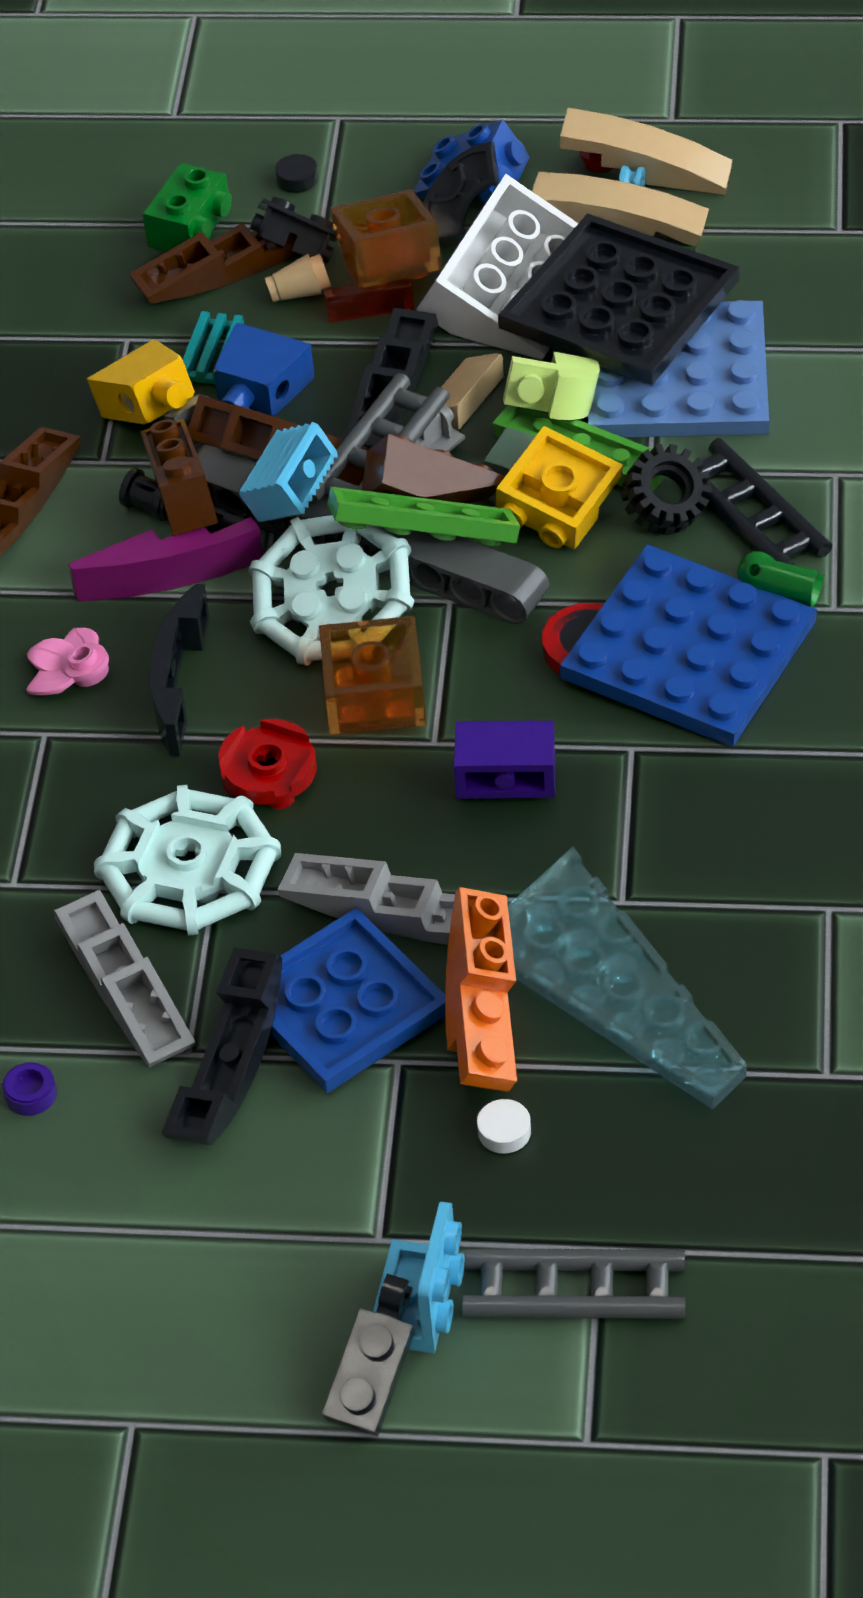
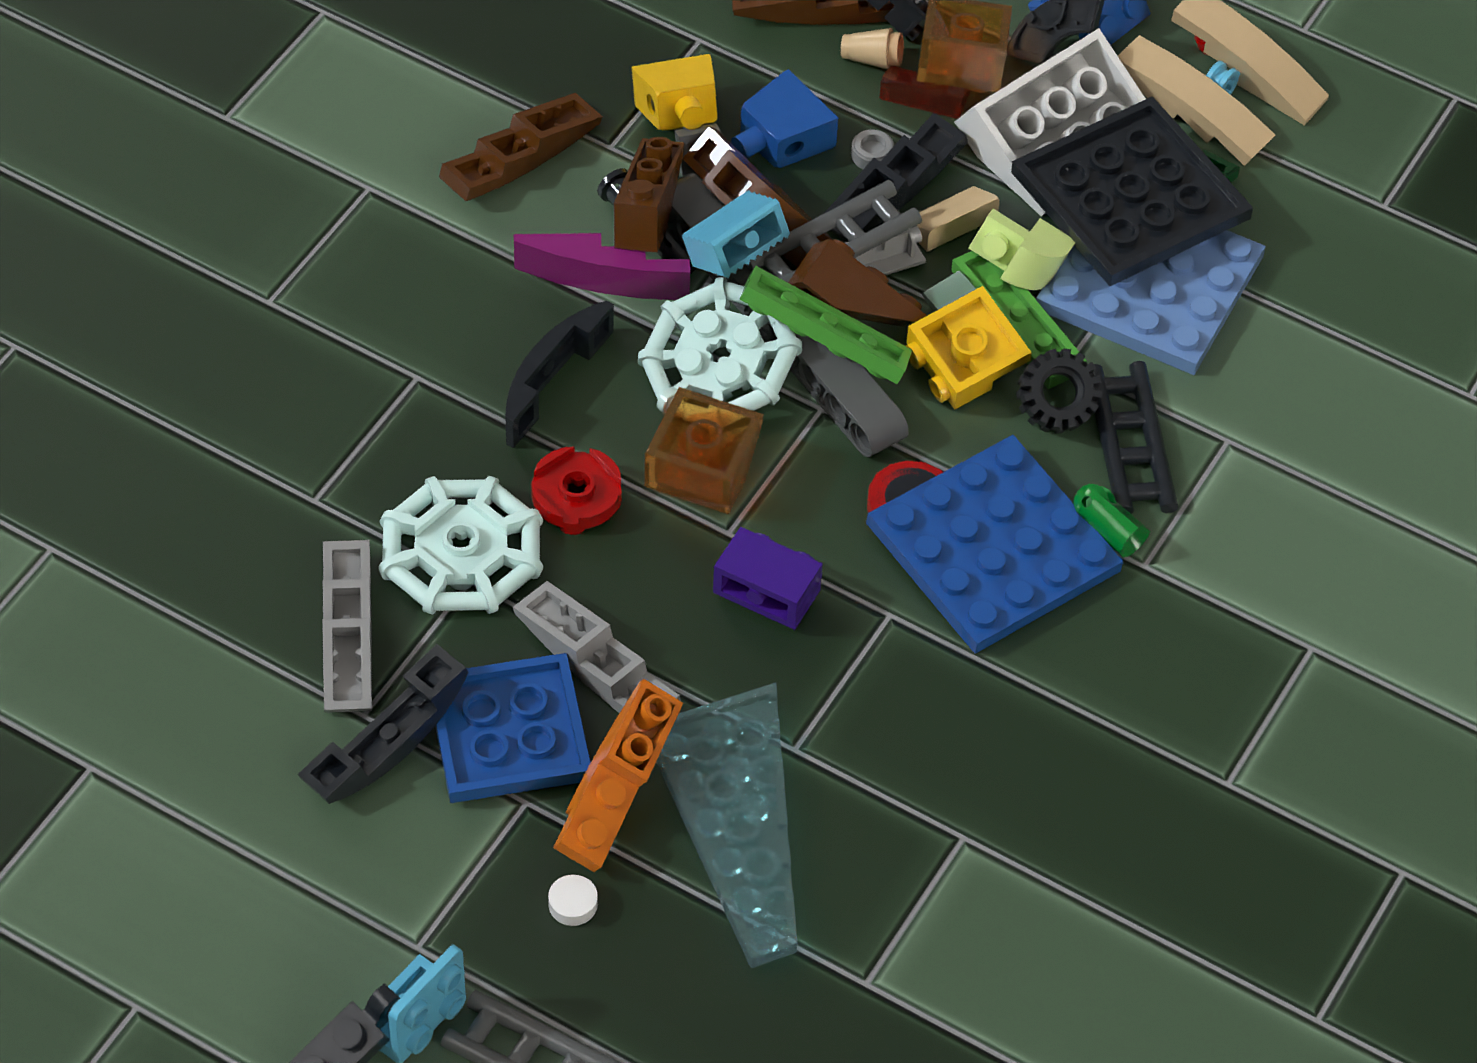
camera: 20 degrees right, 5 degrees up
dark purple tile [2,1062,57,1116] -> none
bright pink plate [26,628,109,696] -> none
teal tile [182,311,244,384] -> none
none -> light grey tile [851,130,894,169]

